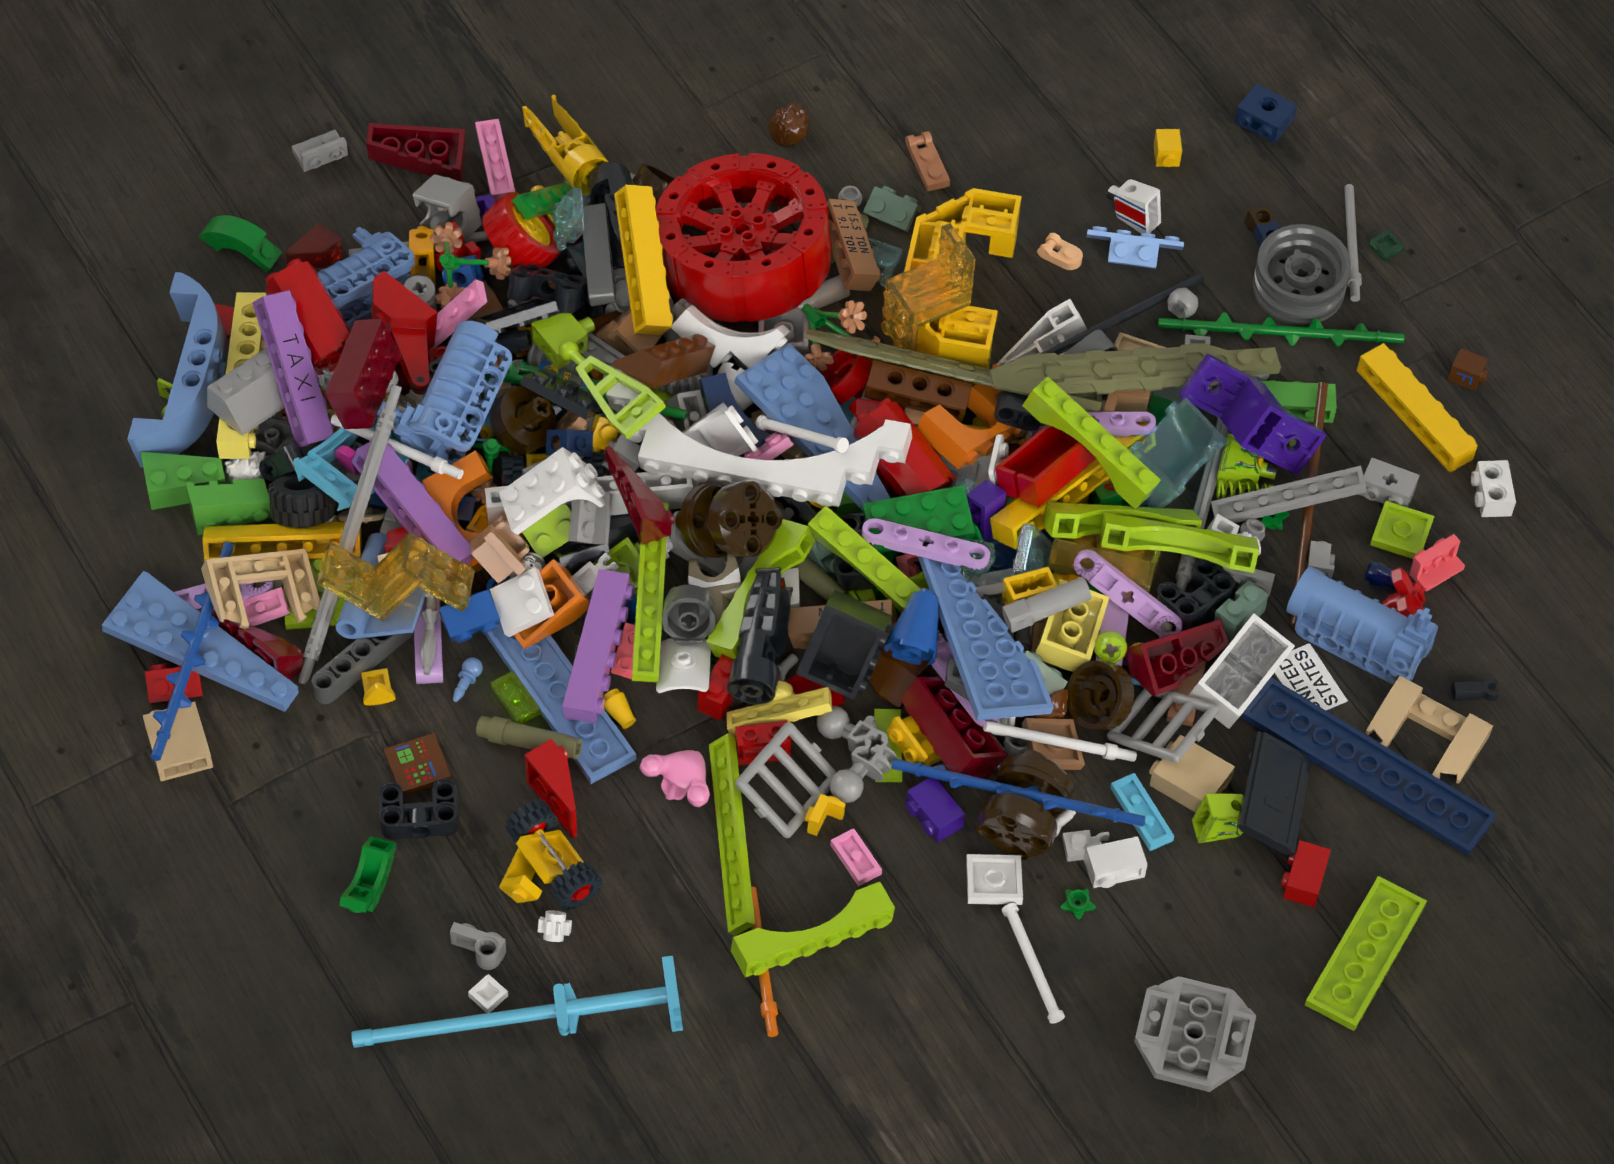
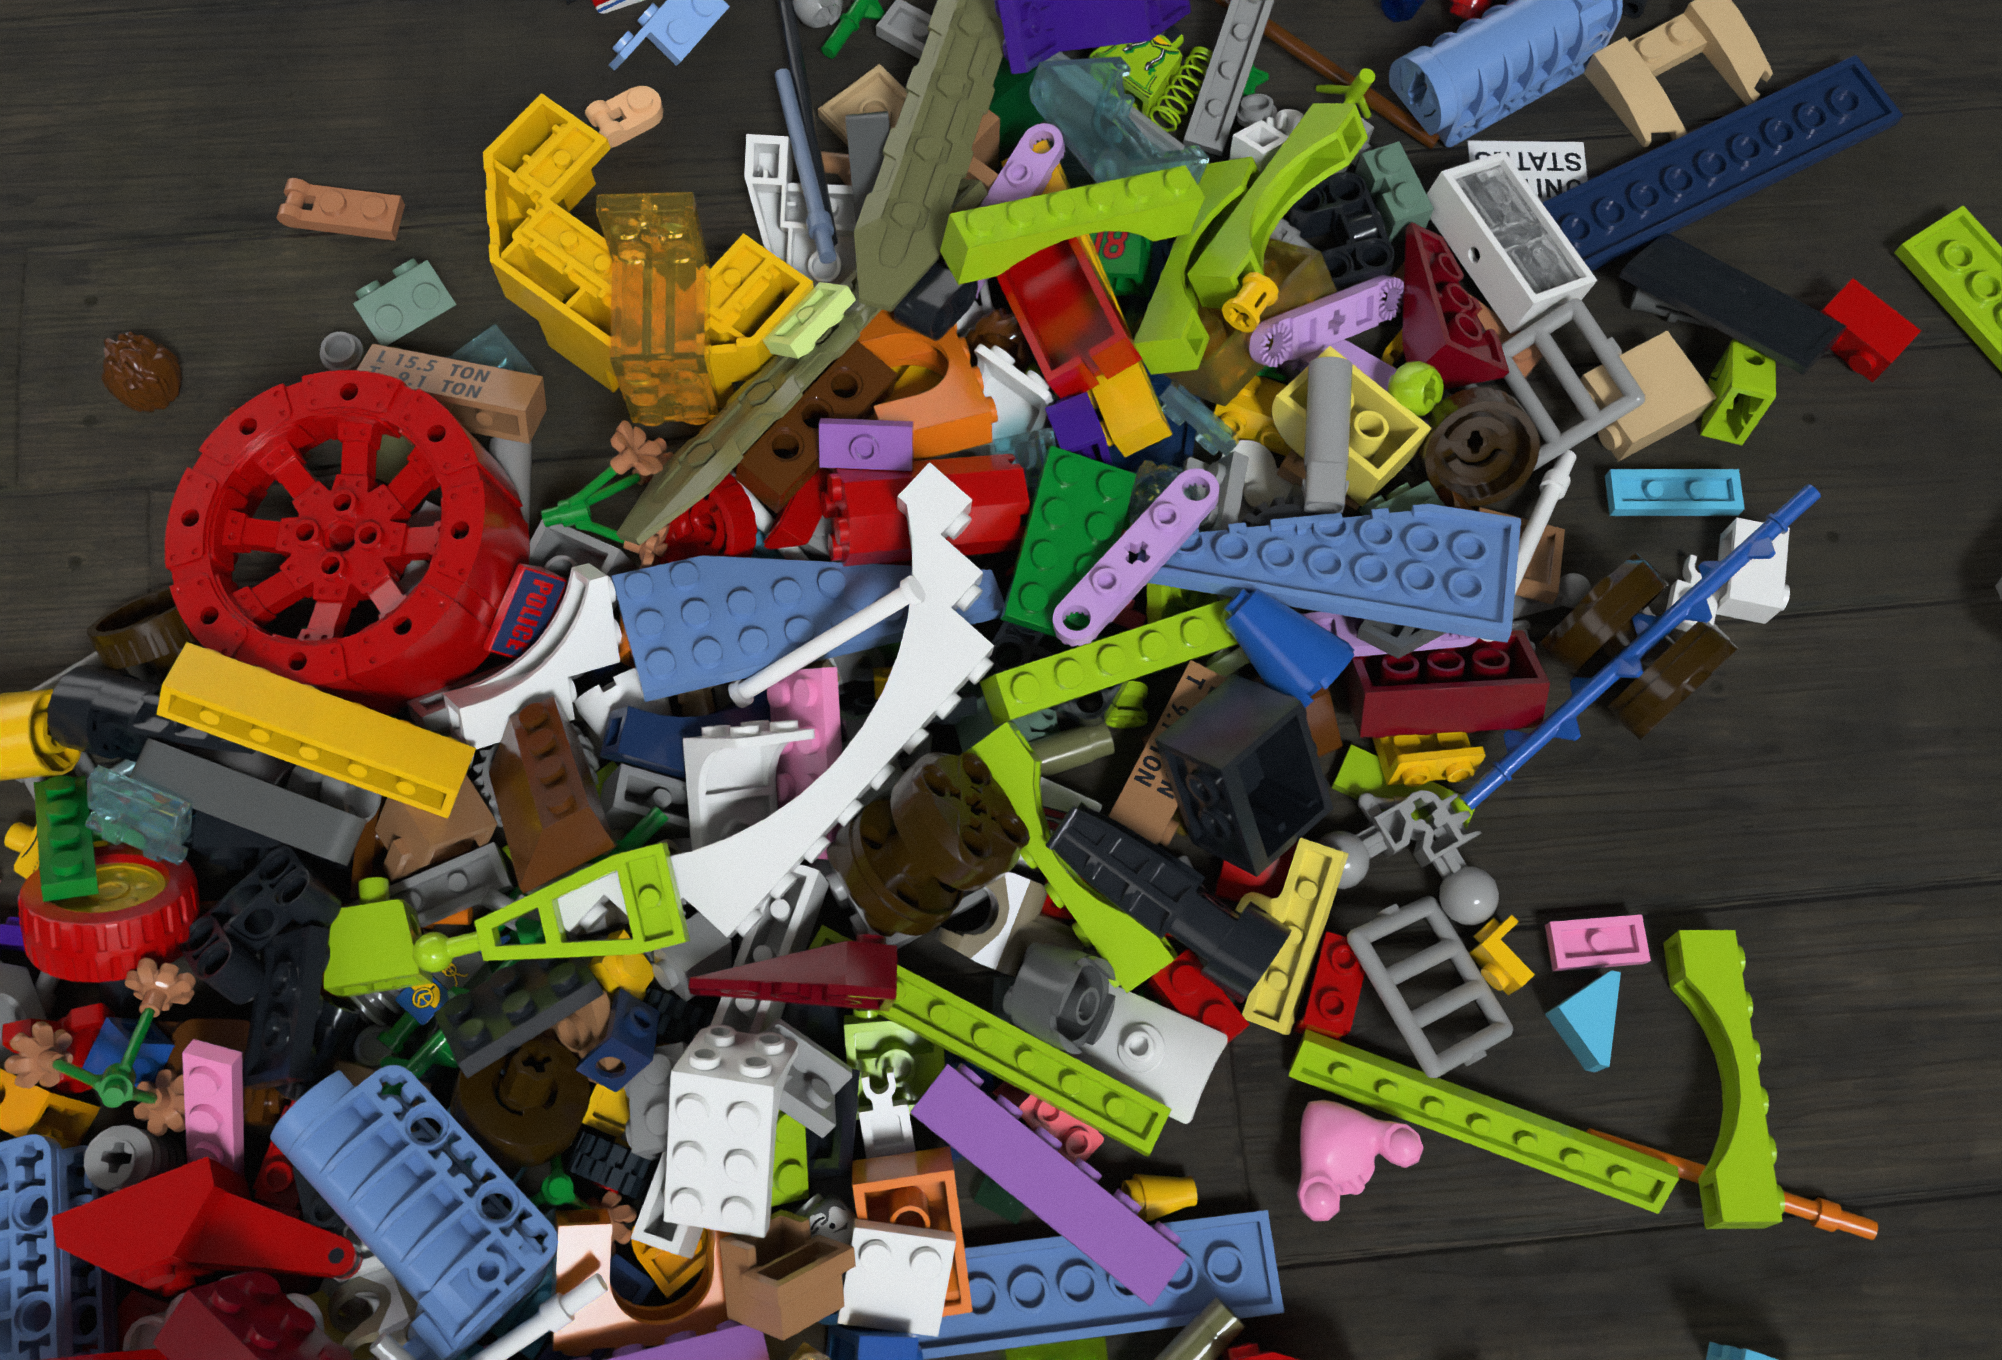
camera: 65 degrees left, 15 degrees up
dark purple brick [905,778,965,843] -> none
white plate [966,854,1023,905] -> none
yellow torso [1002,567,1058,605] -> none
white bar [1002,903,1065,1024] -> none
green plate [1061,889,1096,920] -> none
light grey brick [1307,541,1335,579] -> none
none -> slope [483,564,567,659]
none -> yellowish green plate [763,282,856,359]
none -> sand blue bar [775,68,837,264]
none -> medium lavender plate [819,418,913,471]
none -> yellow bush [1222,272,1279,332]
none -> lime plant [1316,68,1375,119]
none -> medium azure slope [1545,970,1621,1073]

